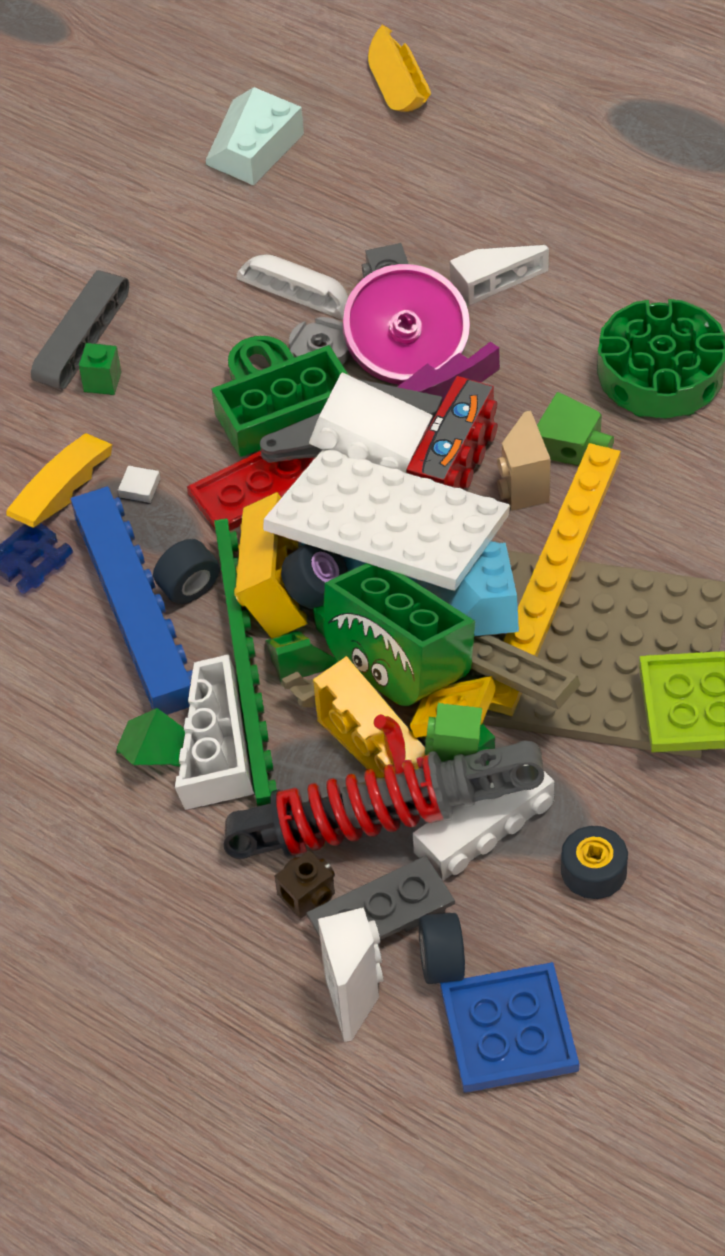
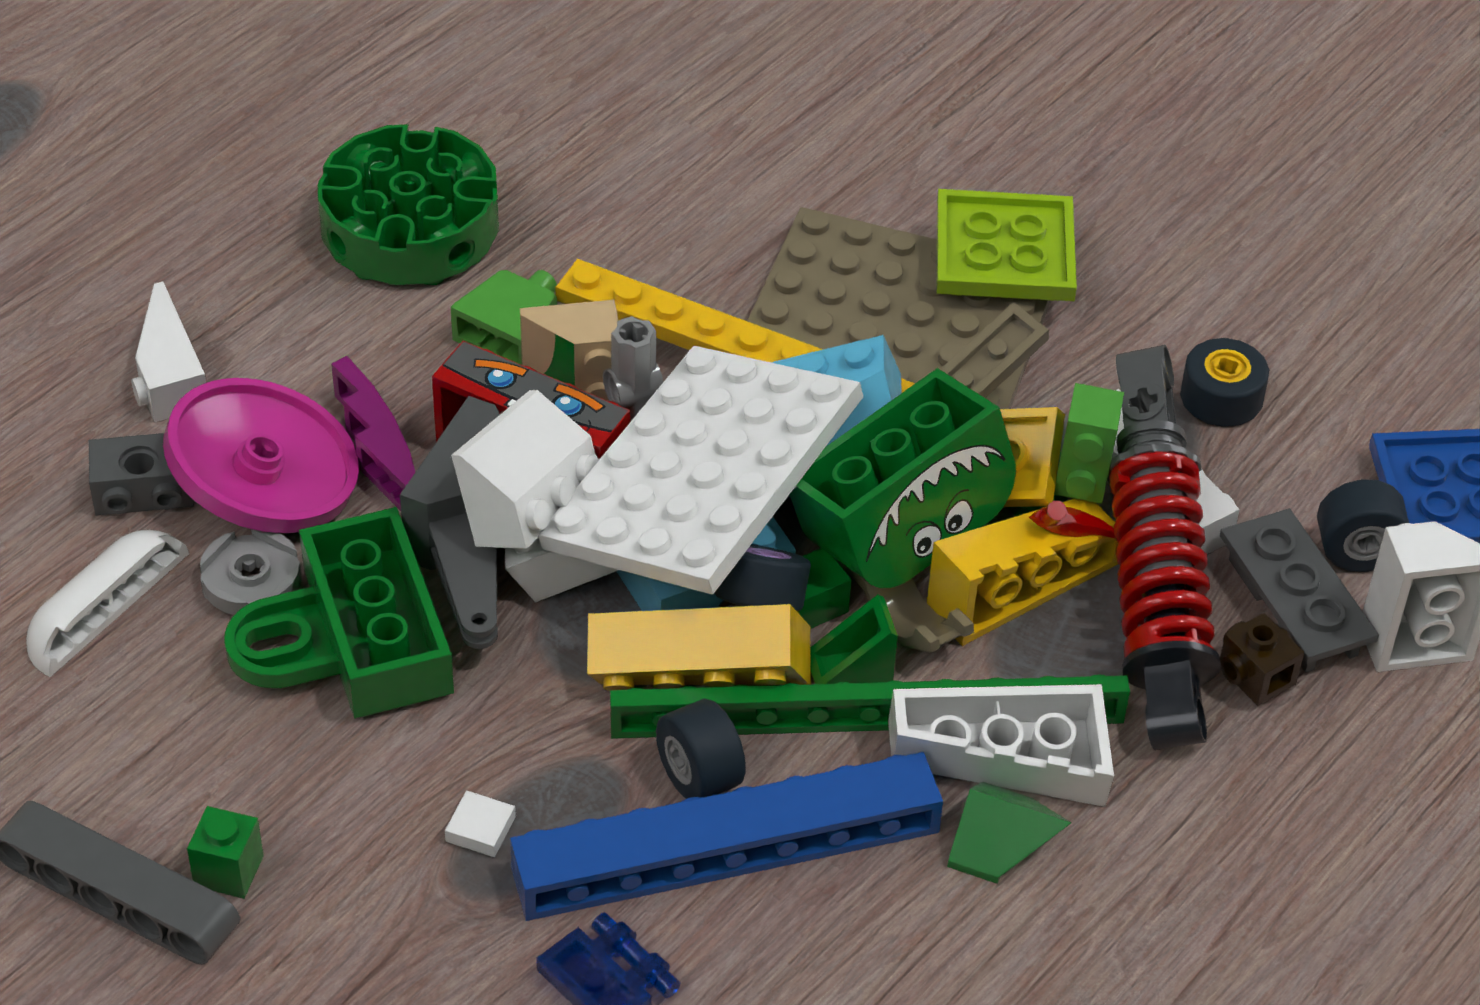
camera: 90 degrees left, 5 degrees down
yellow slope [6,433,112,528] -> none
red tile [187,451,316,531] -> none
none -> light grey piece [603,316,664,422]

